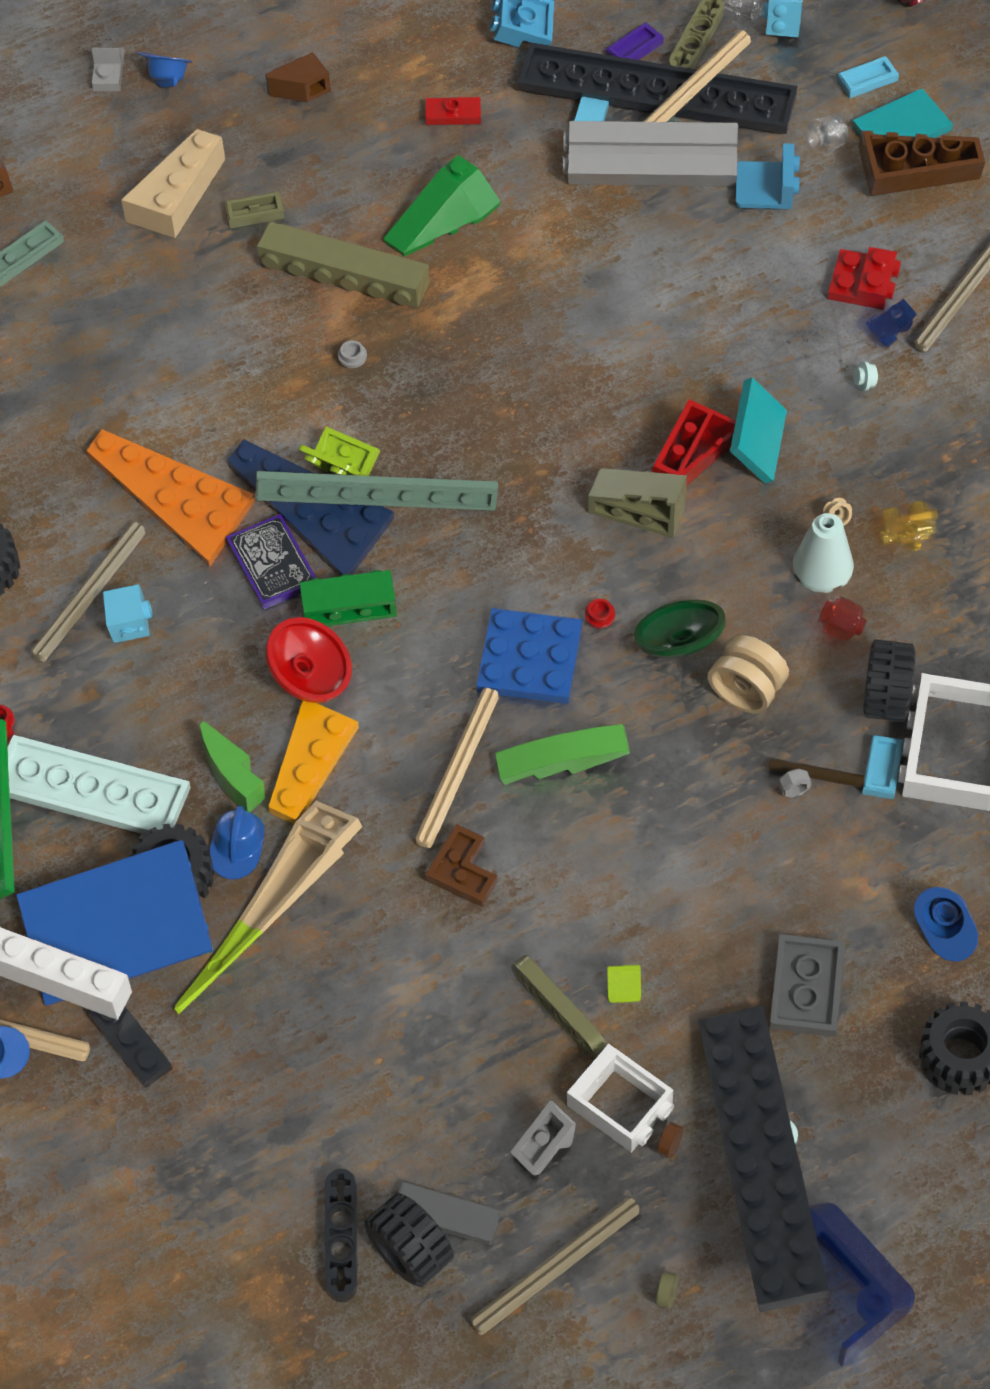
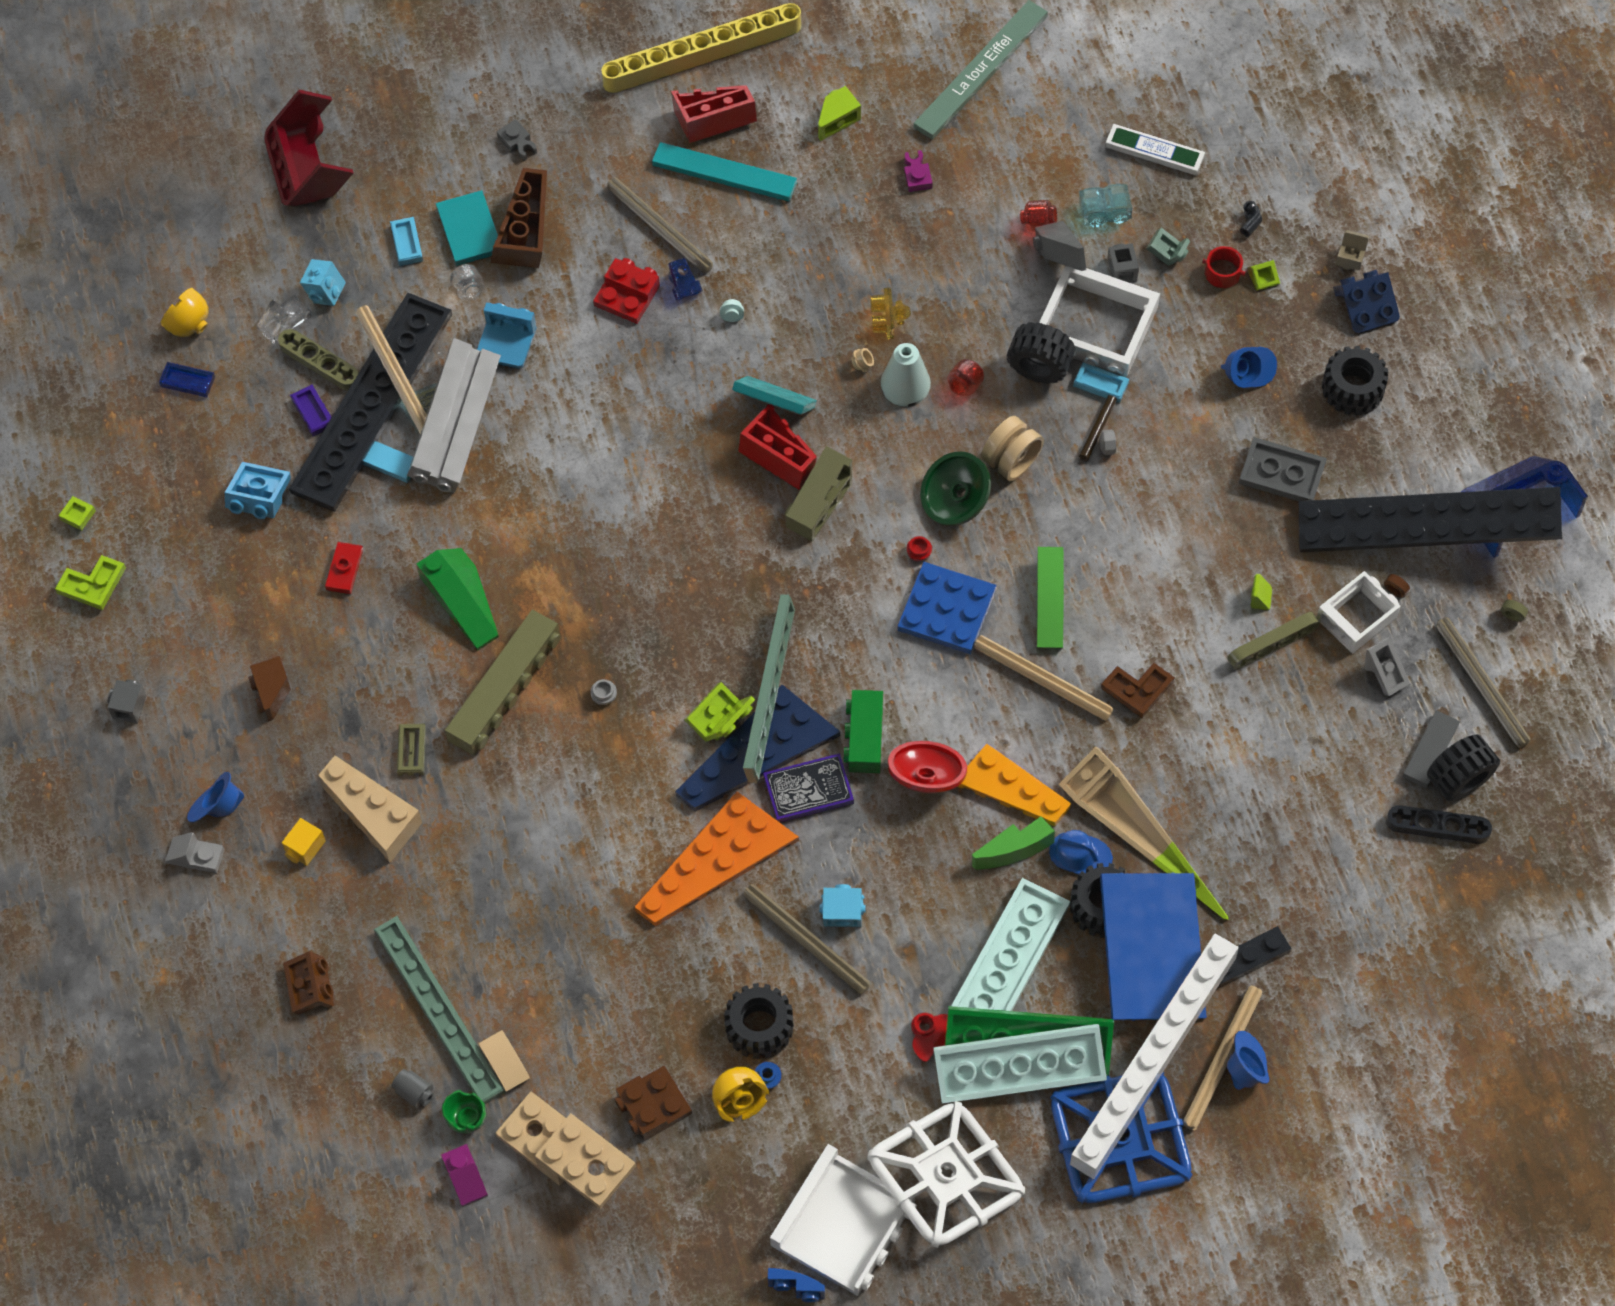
camera: 80 degrees left, 5 degrees up
none -> yellow brick [282,818,326,866]

